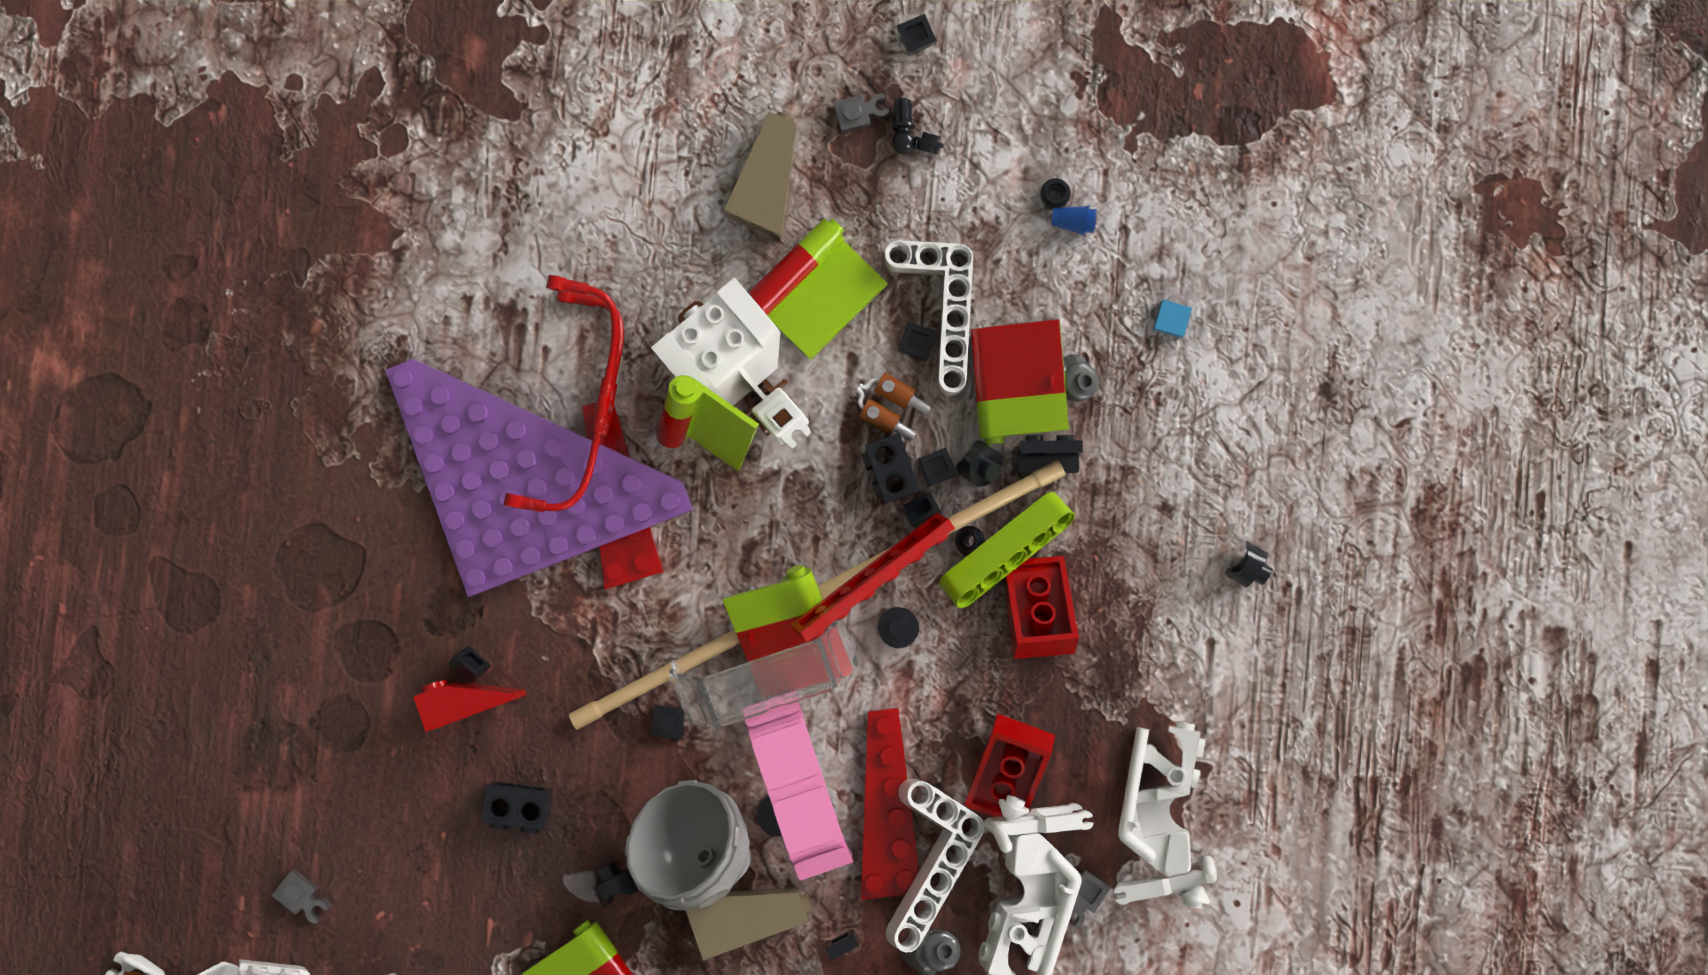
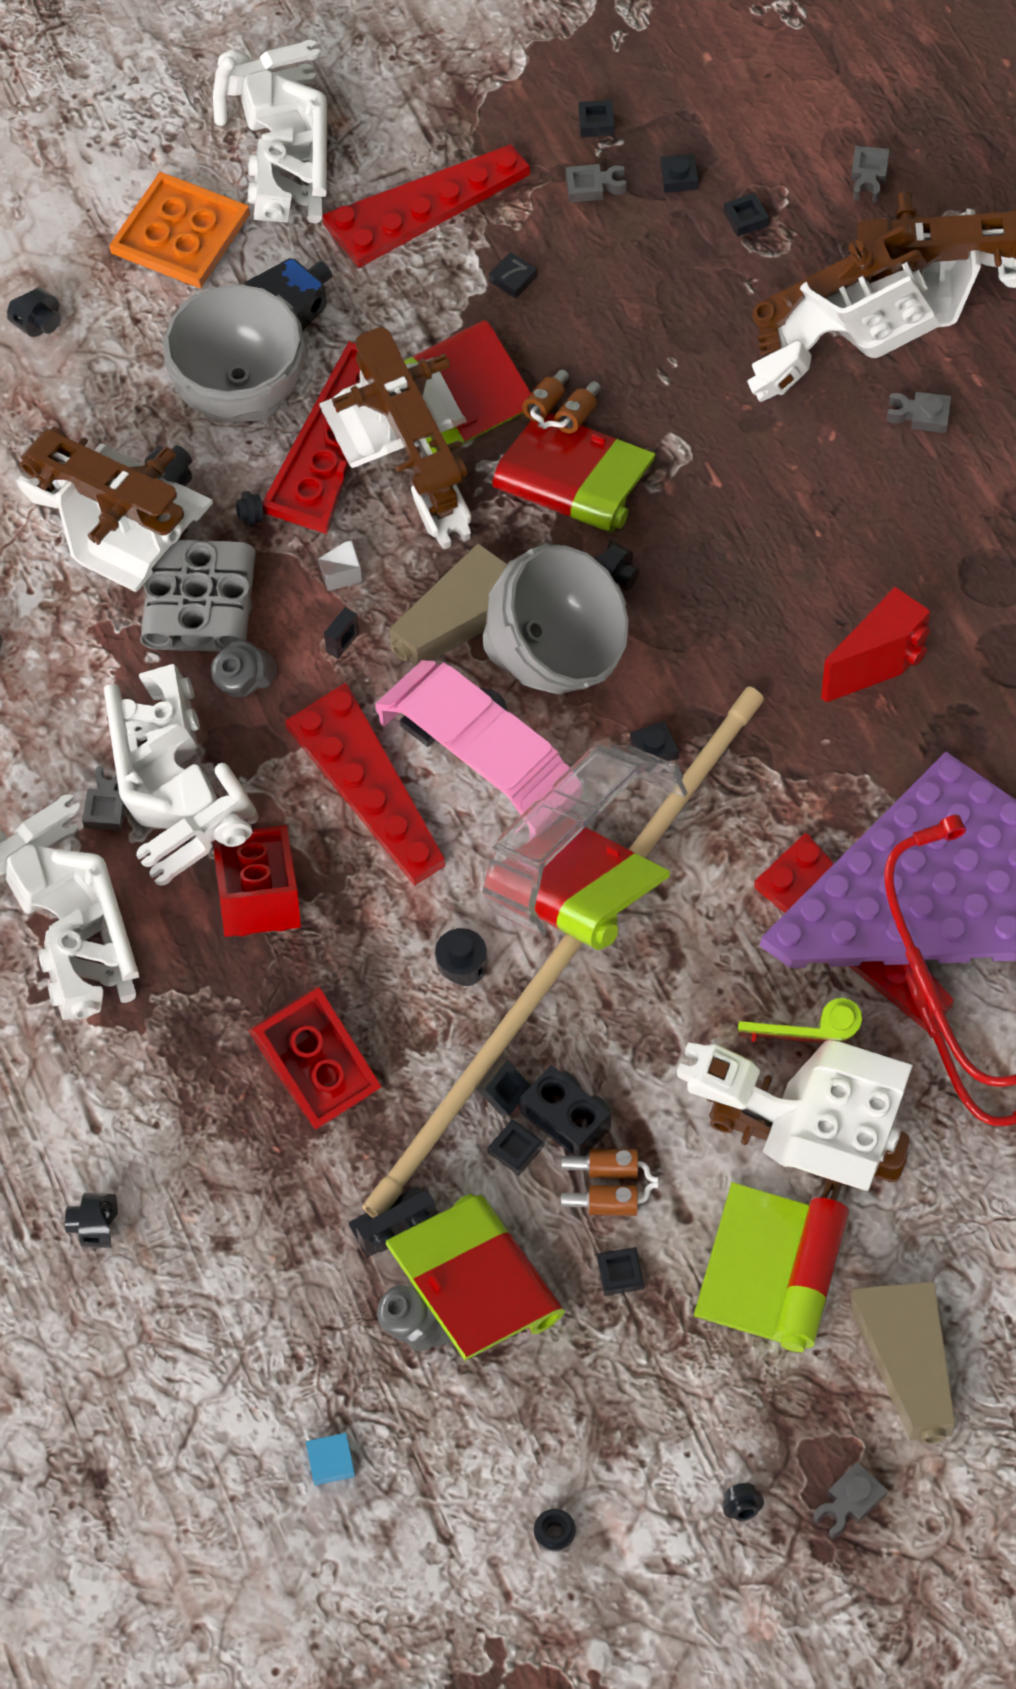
camera: 150 degrees right, 25 degrees down
black tile [448,646,491,684] -> none
black brick [481,781,553,834] -> none
clear tile [562,870,599,902] -> none
red plate [790,513,955,642] -> none
white beam [884,240,973,396] -> none
white beam [886,779,984,952] -> none
black axle [891,98,916,155] -> none
black plate [897,14,936,56] -> none
lime beam [939,492,1075,609] -> none
black plate [955,526,985,556] -> none
black piece [956,440,1002,487] -> none
blue cone [1052,205,1097,236] -> none

